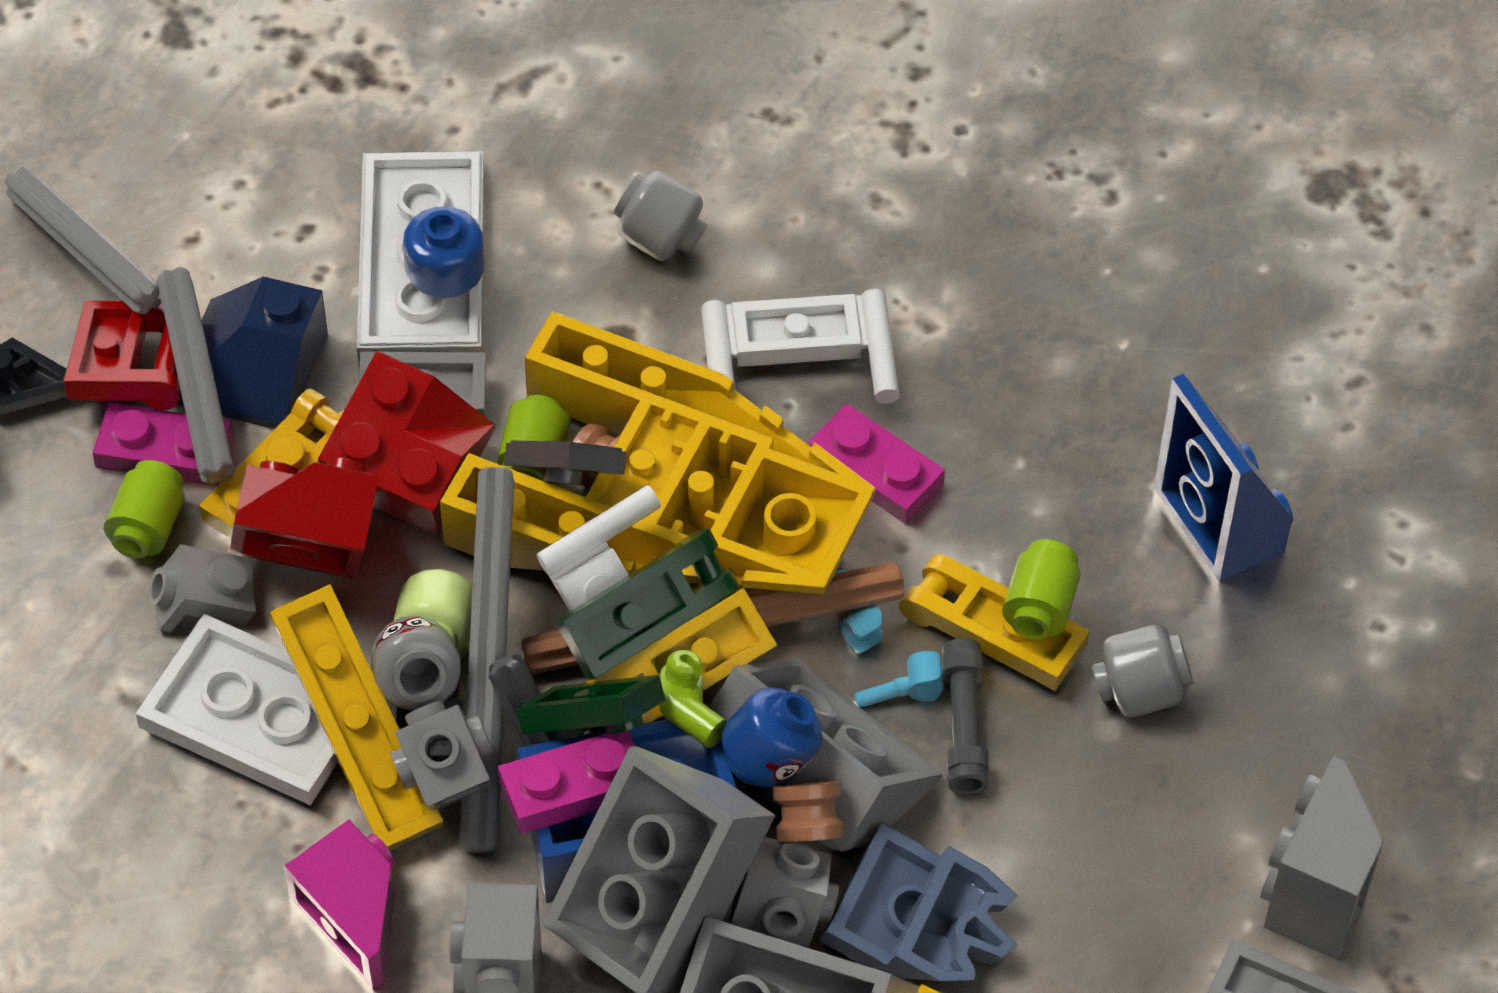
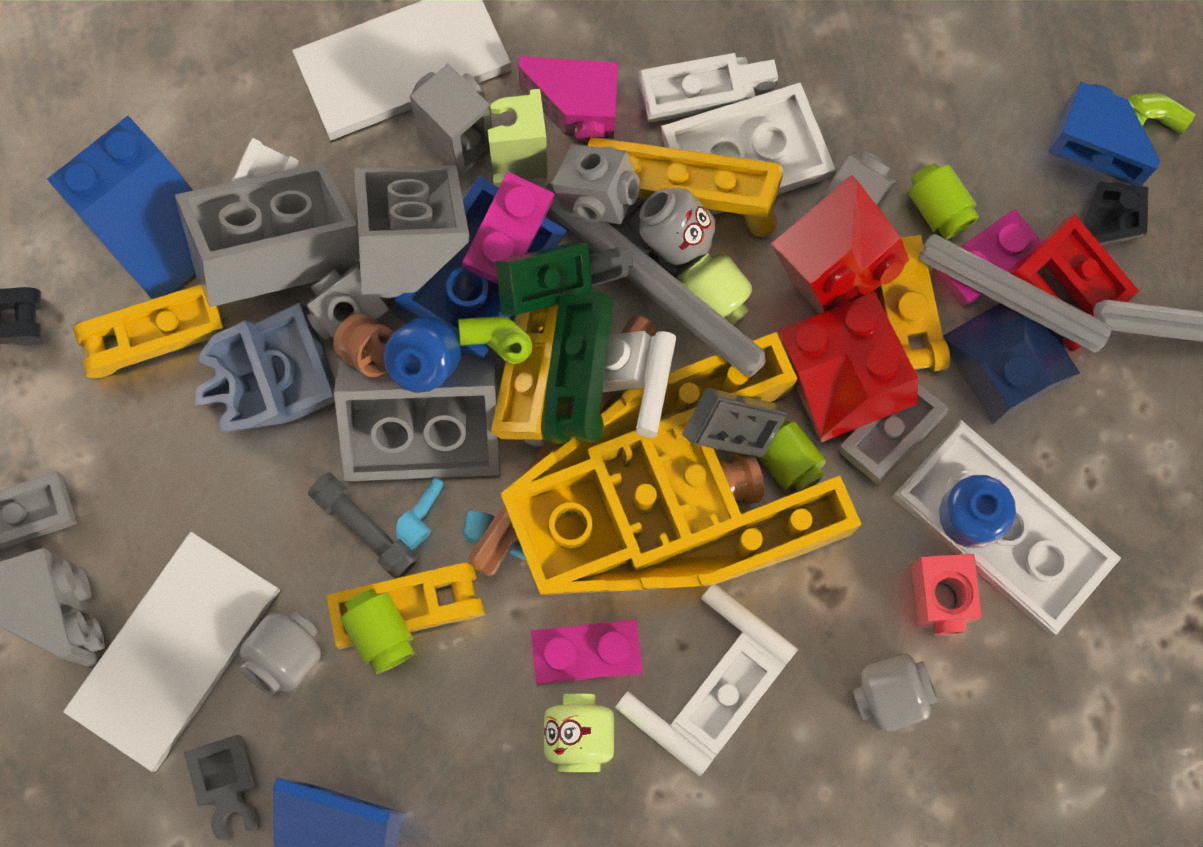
camera: 130 degrees right, 20 degrees up
none -> white tile [63,531,281,772]
none -> dark grey plate [184,735,258,840]
none -> yellowish green hinge [488,89,547,183]
none -> yellowish green head [544,694,614,772]
none -> white hinge [638,53,778,123]
none -> coral brick [910,554,982,635]

